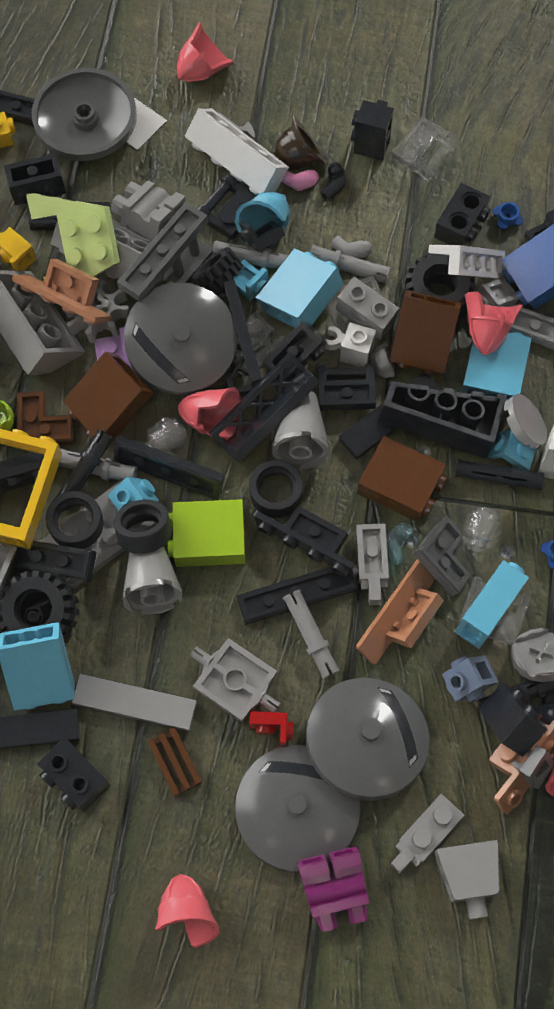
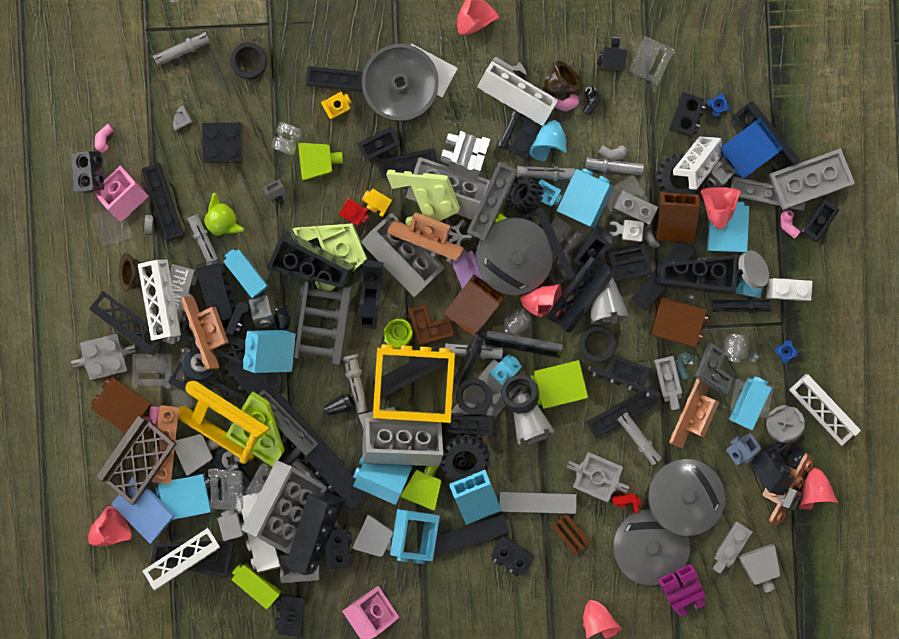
camera: 10 degrees left, 20 degrees up
black bracket [239,220,286,252] -> none

